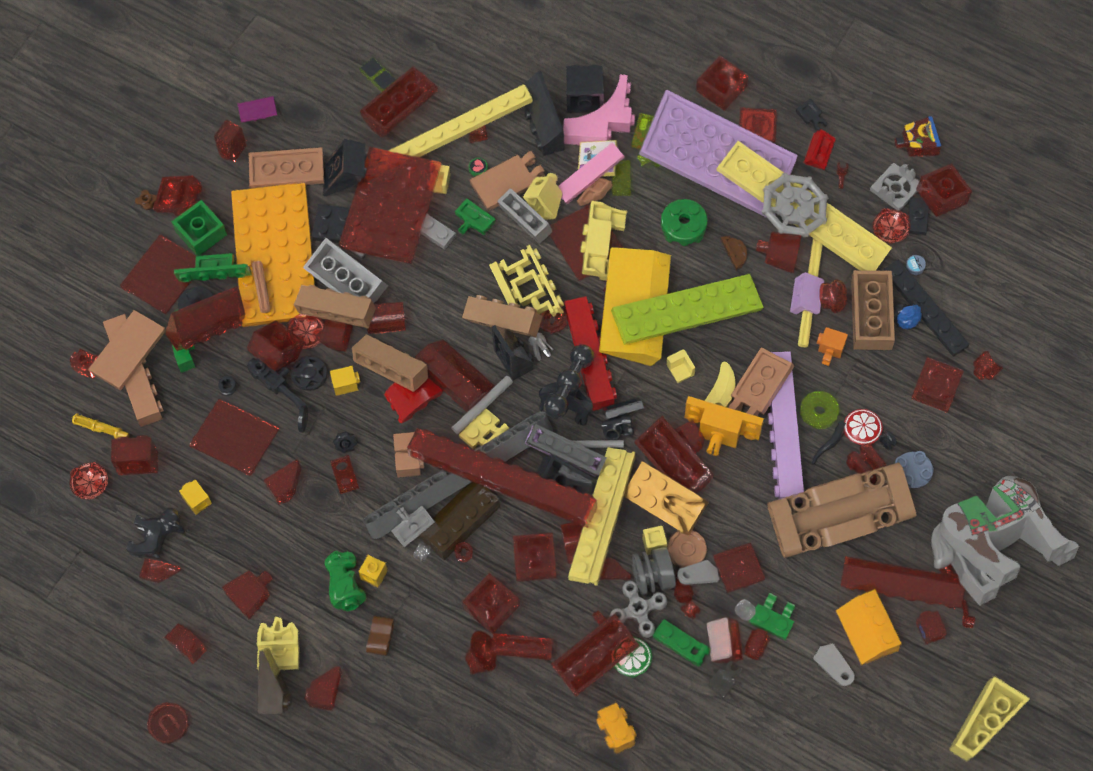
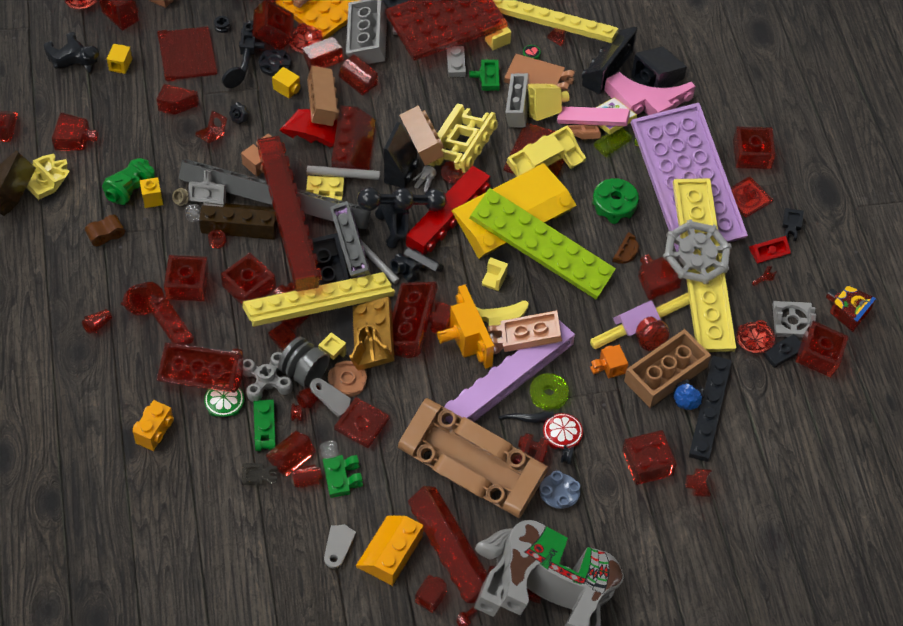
camera: 45 degrees right, 10 degrees down
clear red tile [139,558,181,583] -> none
medium nougat brick [294,285,376,328] -> none
clear red slope [305,666,342,711] -> none
tile [906,255,926,275] -> none
none -> clear red cone [82,309,112,334]
none -> dark tan plate [172,188,189,206]

